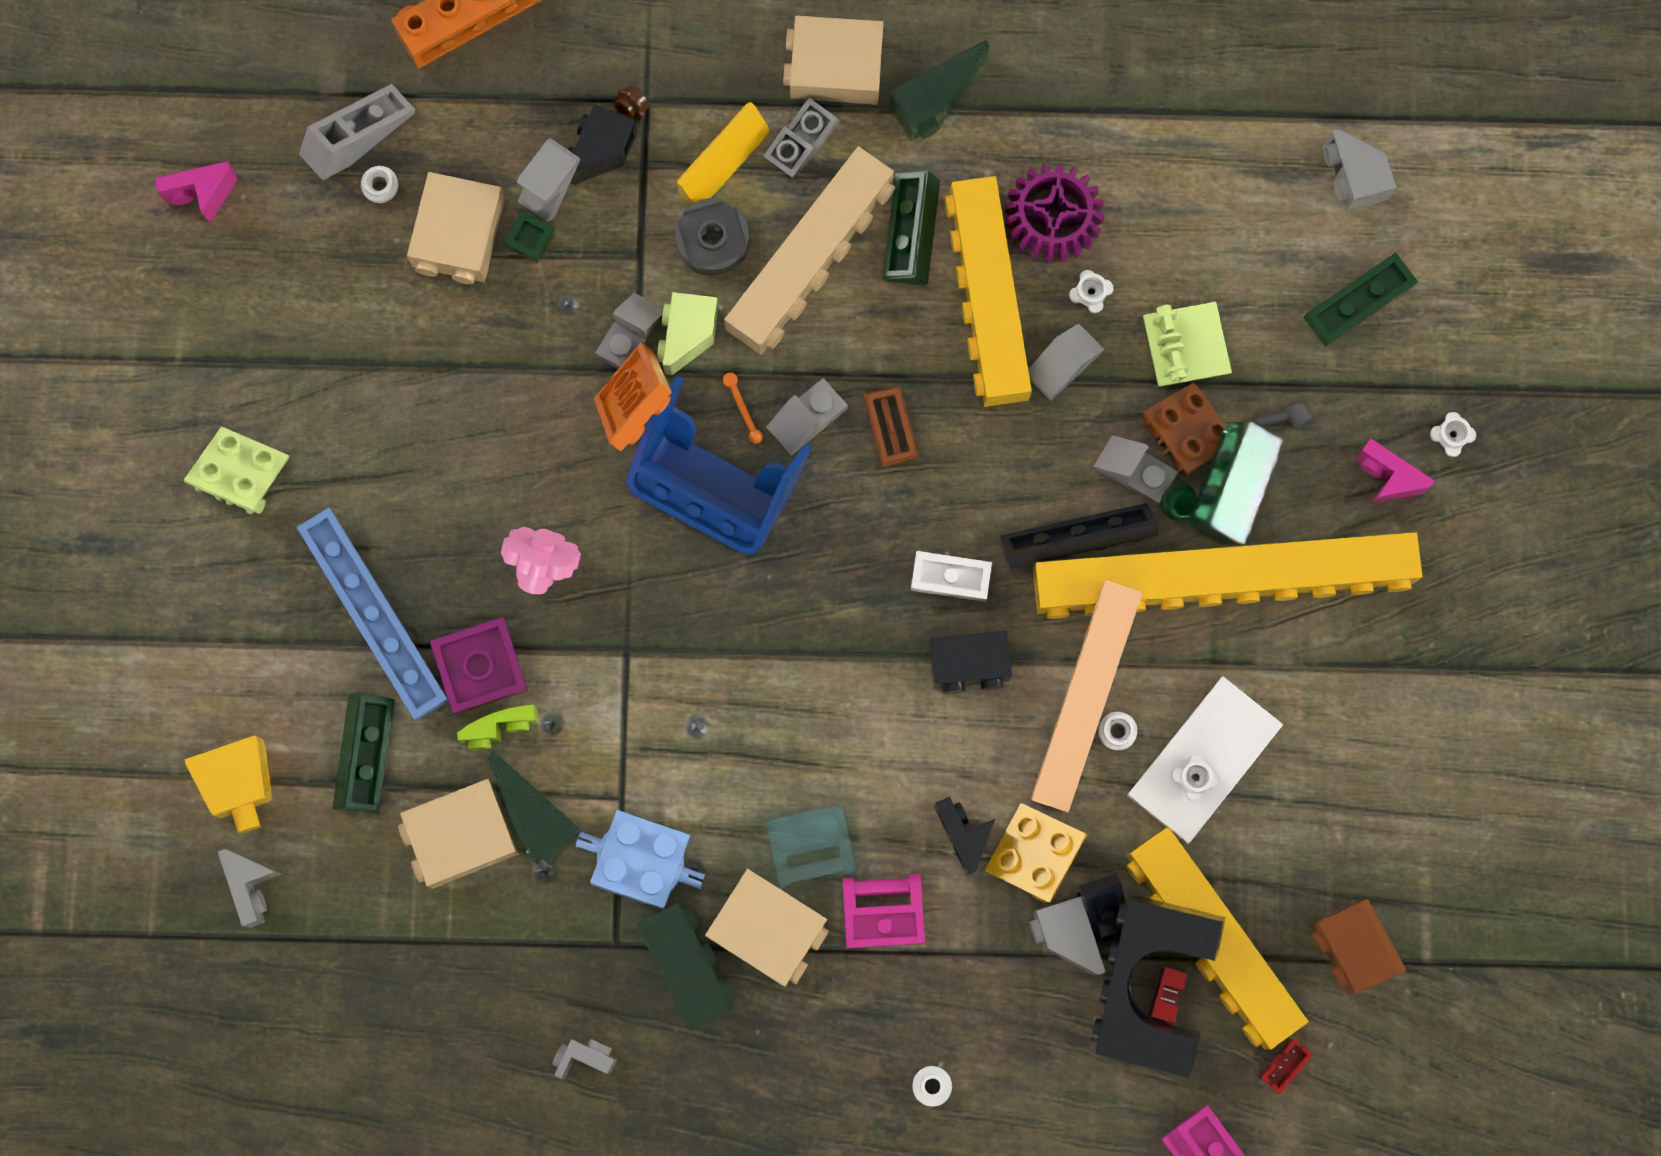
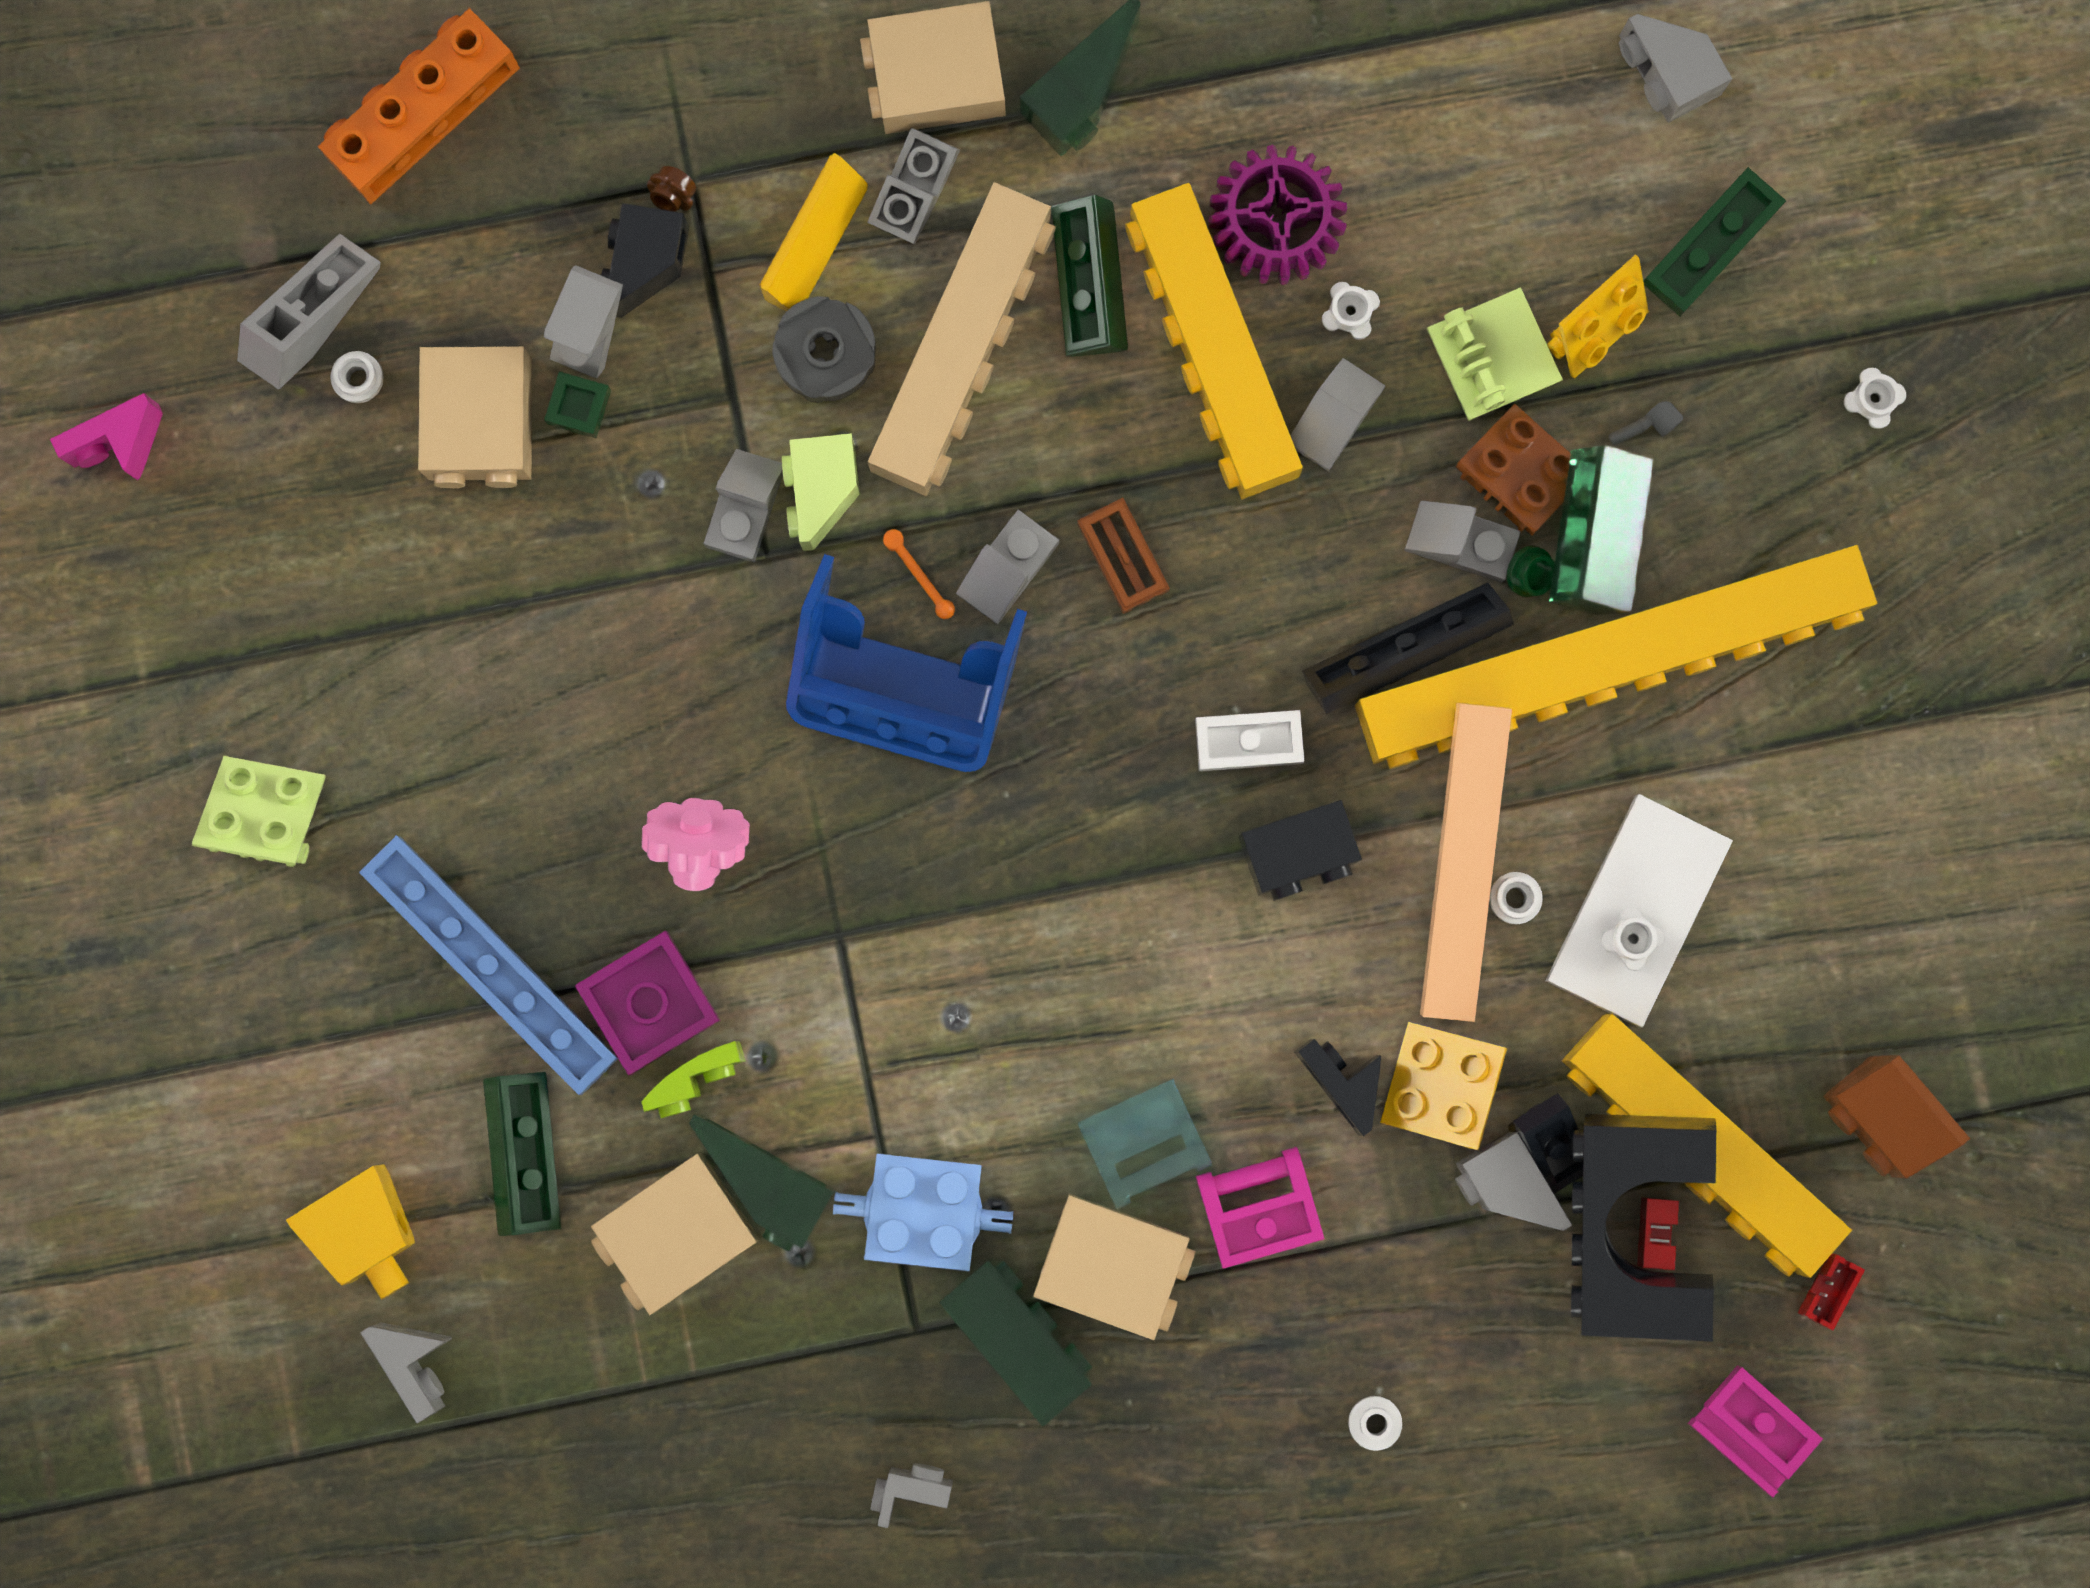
camera: 10 degrees left, 5 degrees up
orange plate [593,342,672,451] -> none
dark pink slope [1355,439,1435,504] -> none
none -> yellow hinge [1547,254,1649,379]

